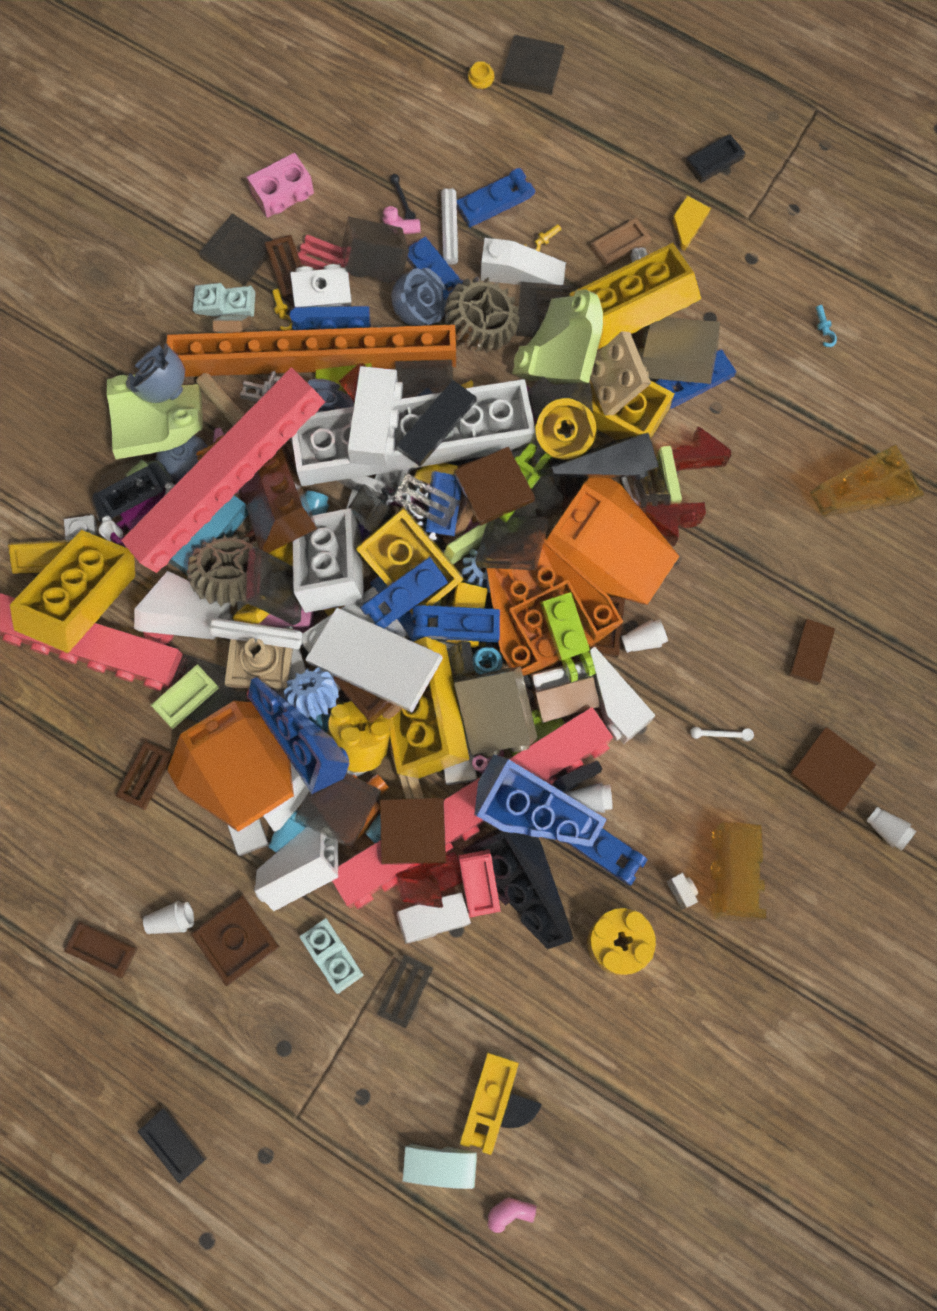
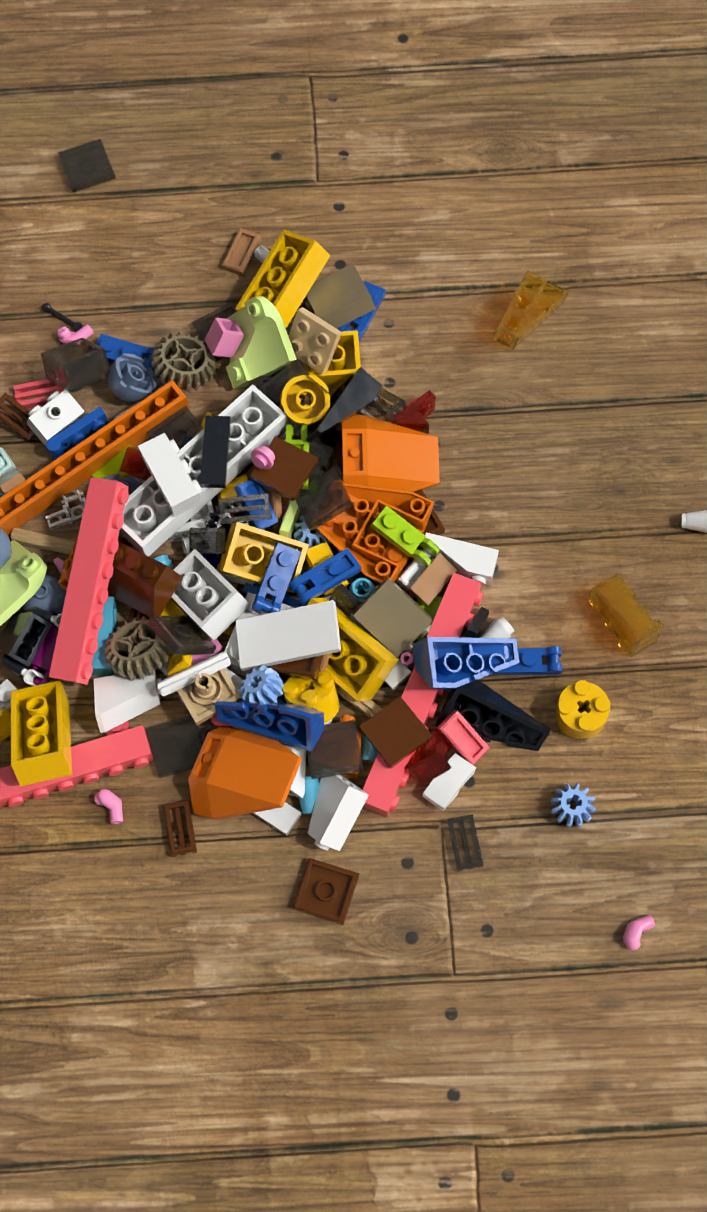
camera: 30 degrees left, 5 degrees down
reddish brown tile [64,922,137,978] -> none
black tile [137,1107,207,1184] -> none
white cone [143,901,194,935] -> none
yellowish green tile [151,664,219,729] -> none
yellow hand [272,289,293,331] -> none
light aqua slope [299,918,364,994] -> none
light aqua slope [403,1144,477,1189] -> none
white axle [441,188,458,265] -> none
blue plate [456,168,535,228] -> none
yellow plate [459,1052,519,1155] -> none
yellow plate [468,61,494,89] -> none
white slope [481,238,566,290] -> none
black tile [501,1093,542,1128] -> none
yellow hand [524,224,561,252] -> none
white cone [621,619,668,653] -> none
yellowish green tile [656,446,682,512] -> none
white plate [667,873,698,910] -> none
clear red slope [672,427,732,471] -> none
yellow tile [673,196,711,251] -> none
black tile [685,134,746,184] -> none
white hinge [690,727,754,742] -> none
reddish brown tile [788,619,835,685] -> none
reddish brown tile [789,727,877,813] -> none
medium azure hand [816,305,837,347] -> none
none -> bright pink arm [94,789,123,824]
none -> bright pink brick [205,317,244,358]
none -> bright pink plate [251,446,275,470]
none -> light blue gear [551,783,595,828]

